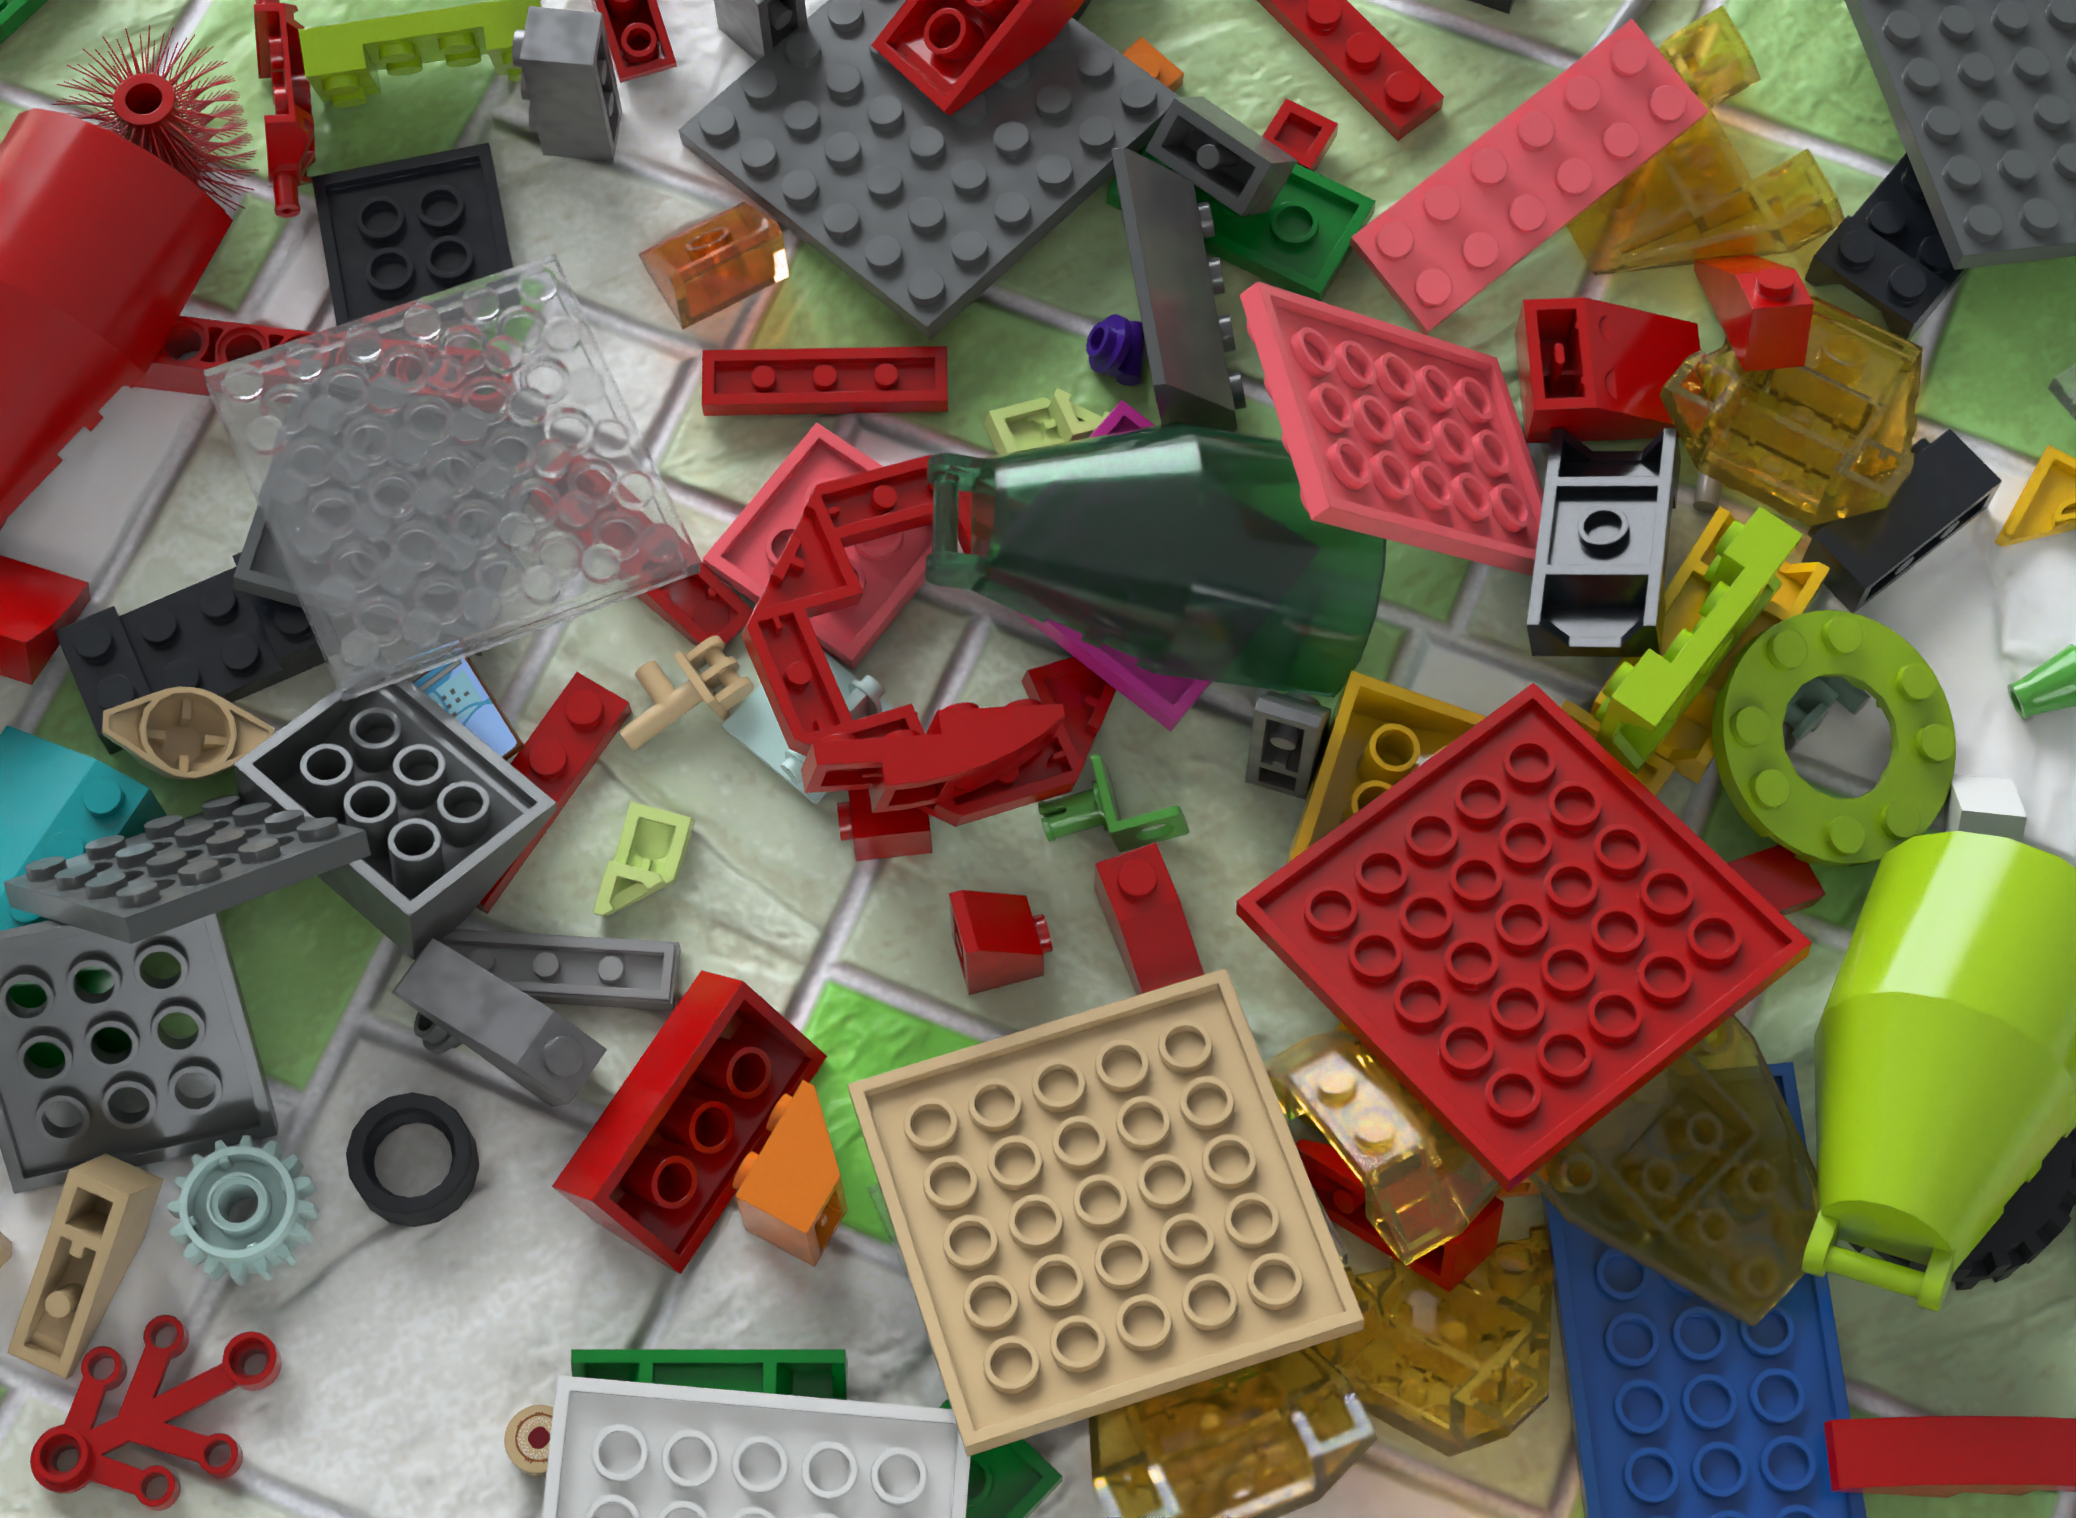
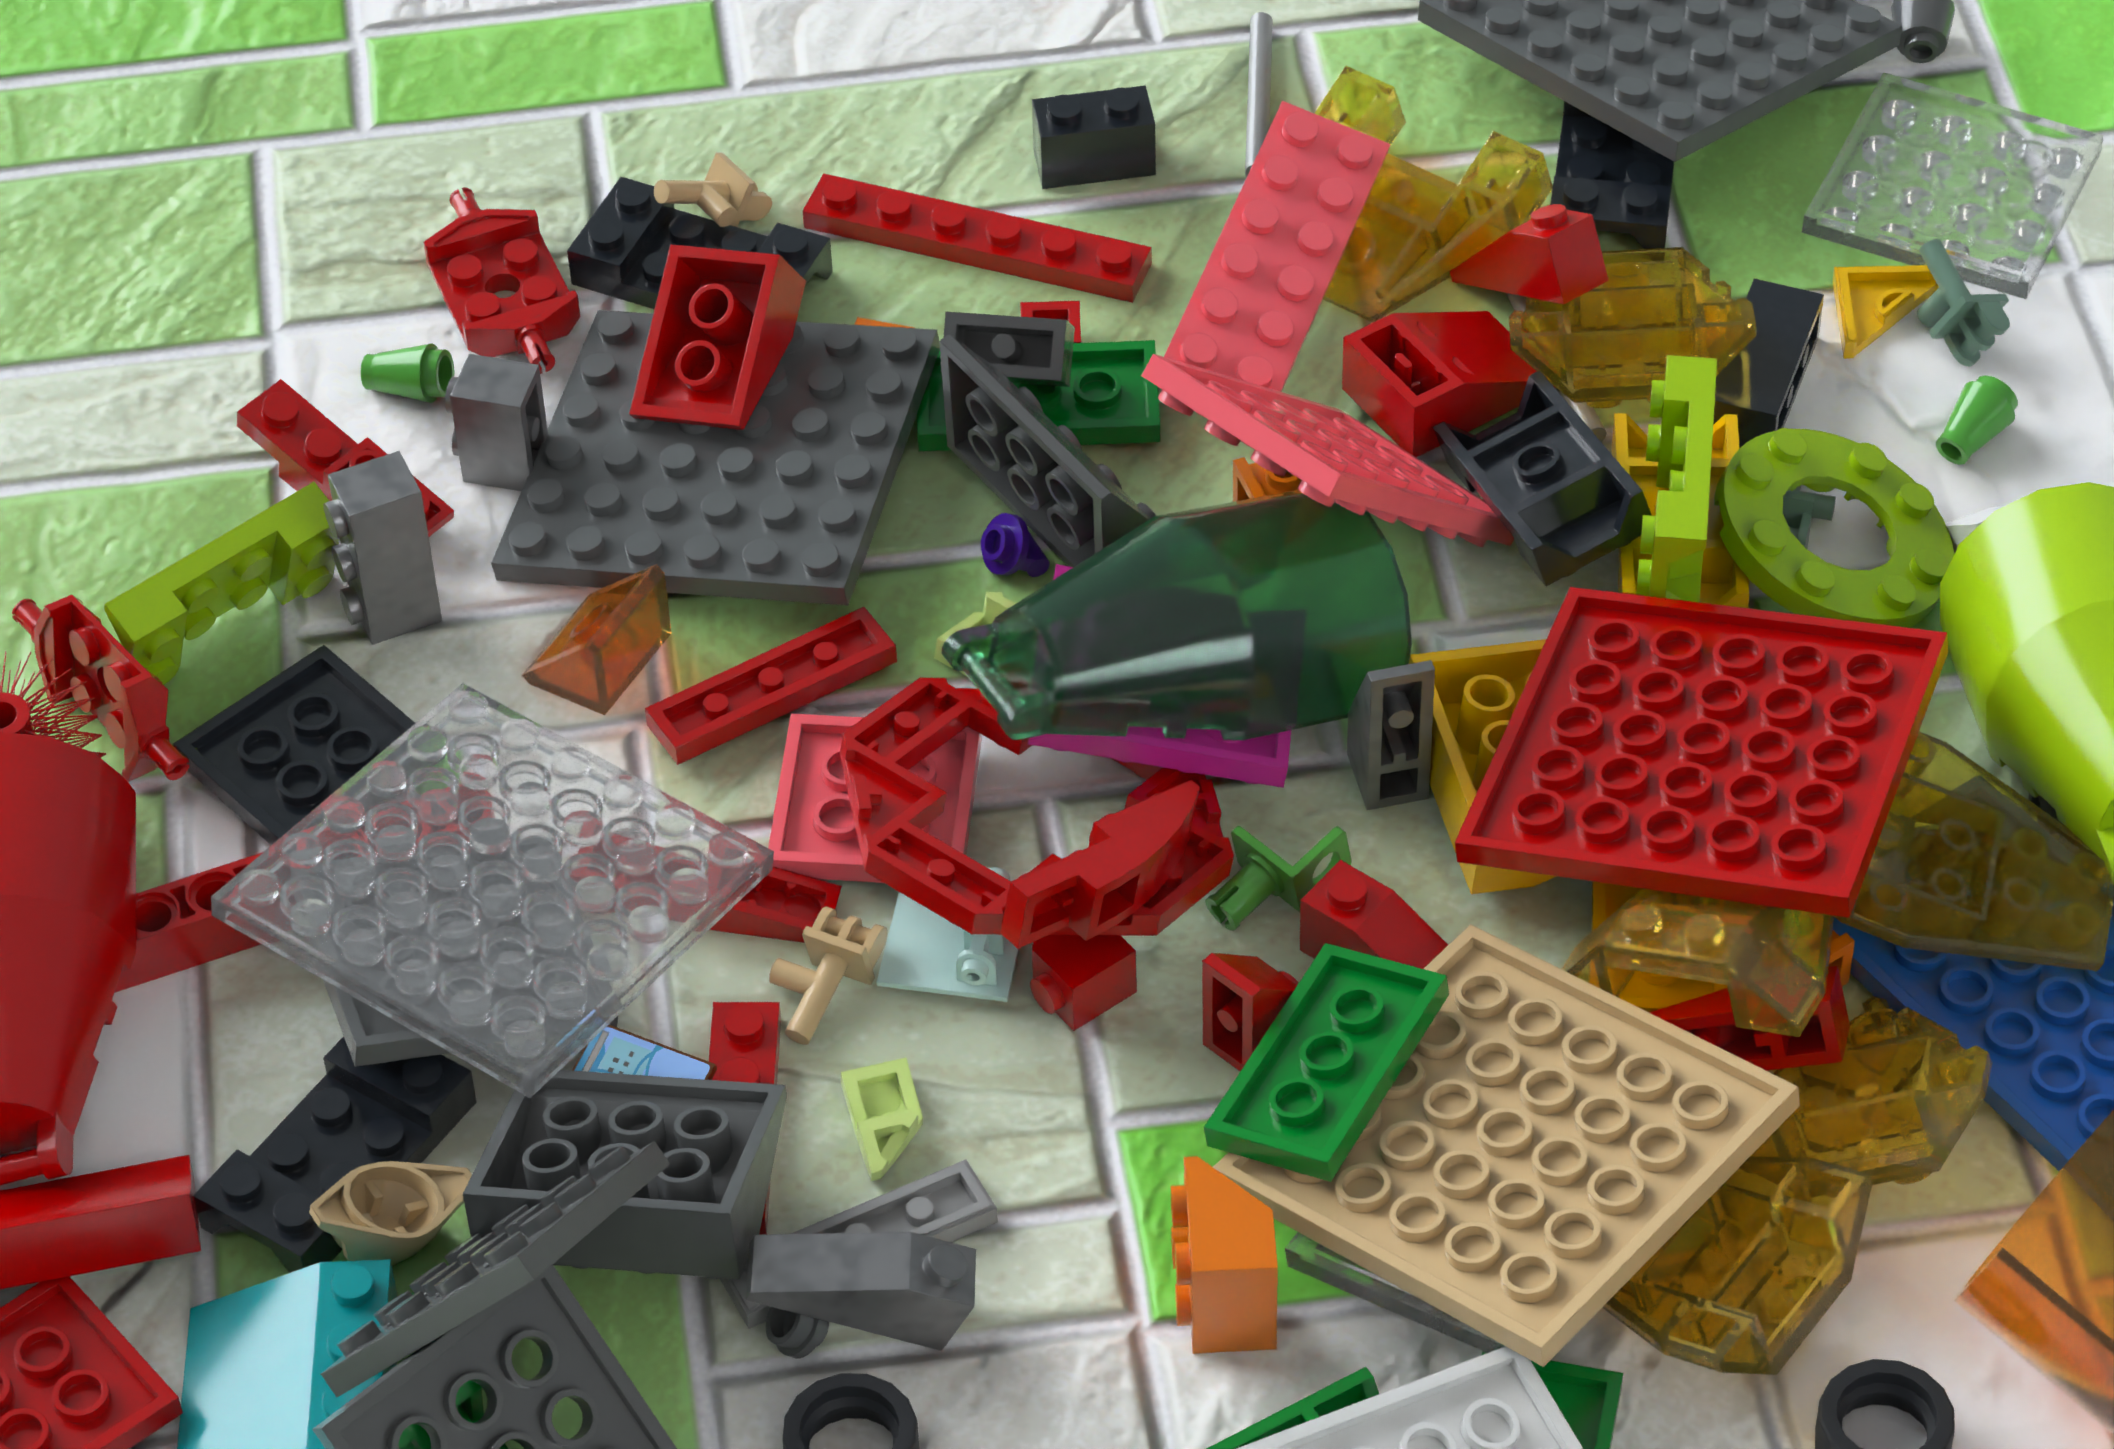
camera: 30 degrees left, 20 degrees down
red slope [552,970,827,1274] -> none
none -> green plate [1204,943,1449,1182]

